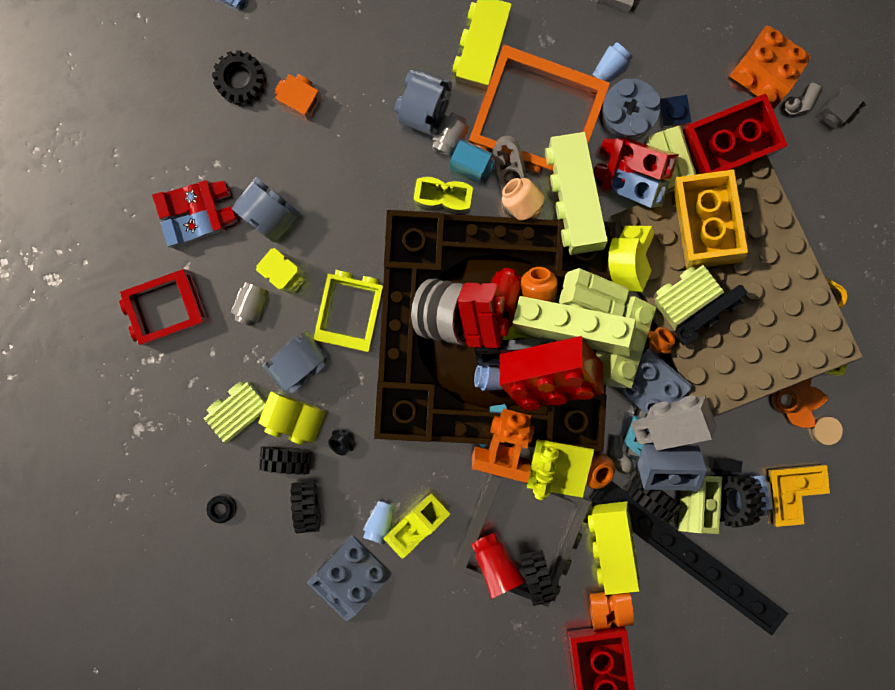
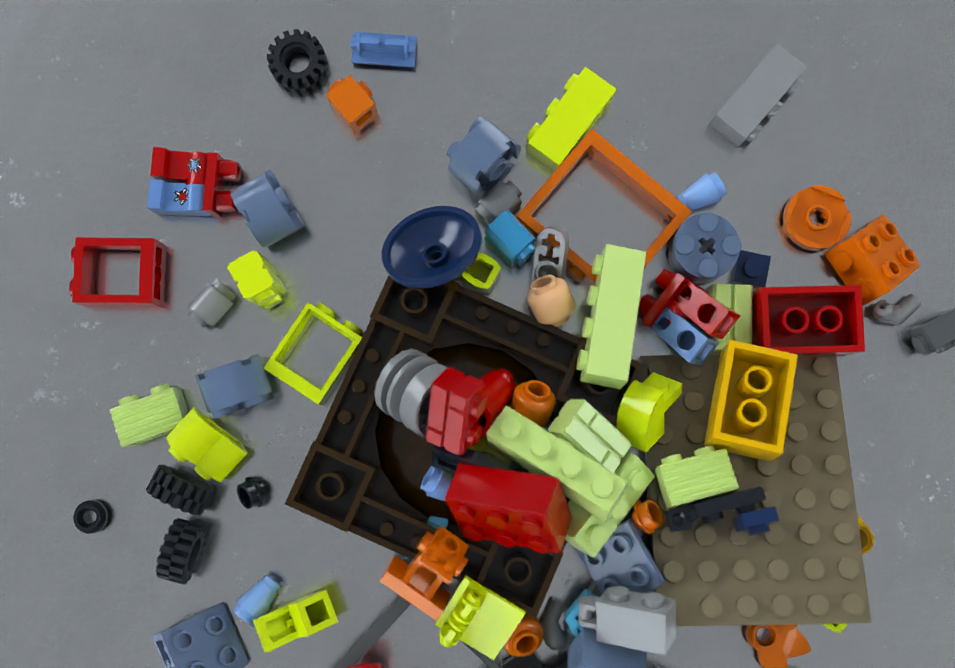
camera: 20 degrees right, 5 degrees down
none -> medium blue hinge [350,32,417,68]
none -> dark blue dish [381,206,482,288]
none -> dark blue plate [733,506,779,536]
none -> orange plate [783,185,851,251]

